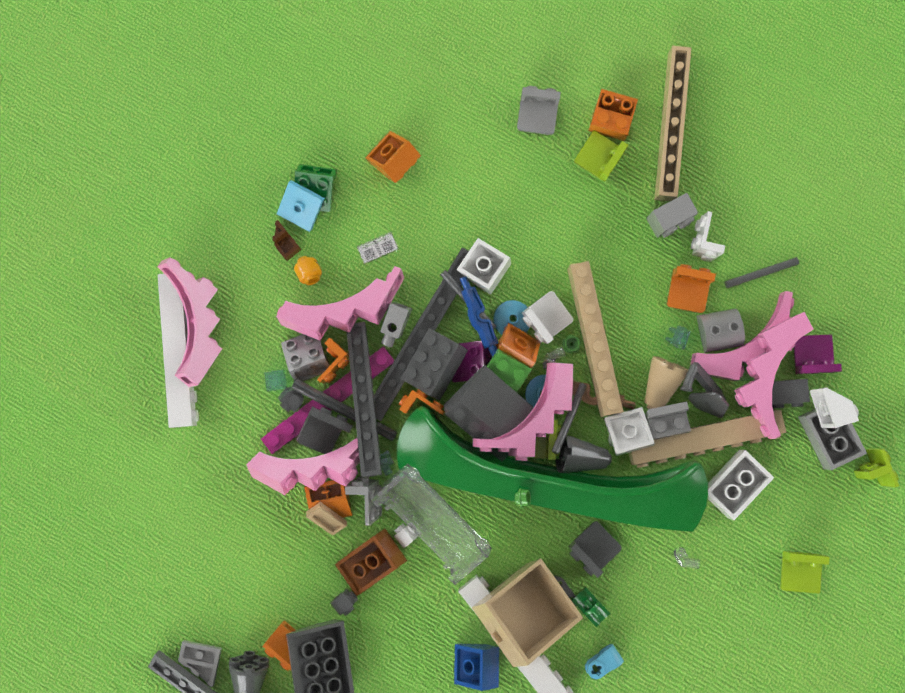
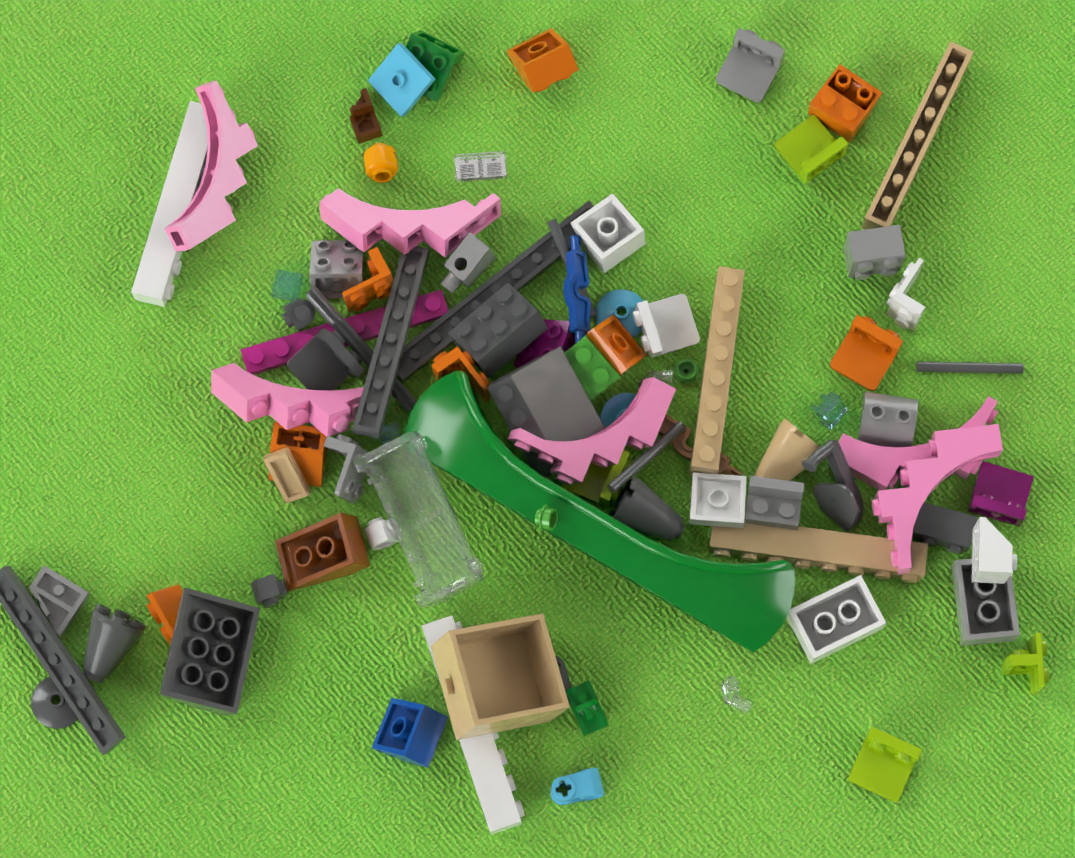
camera: 20 degrees right, 10 degrees down
dark grey bracket [568,521,622,578] -> none

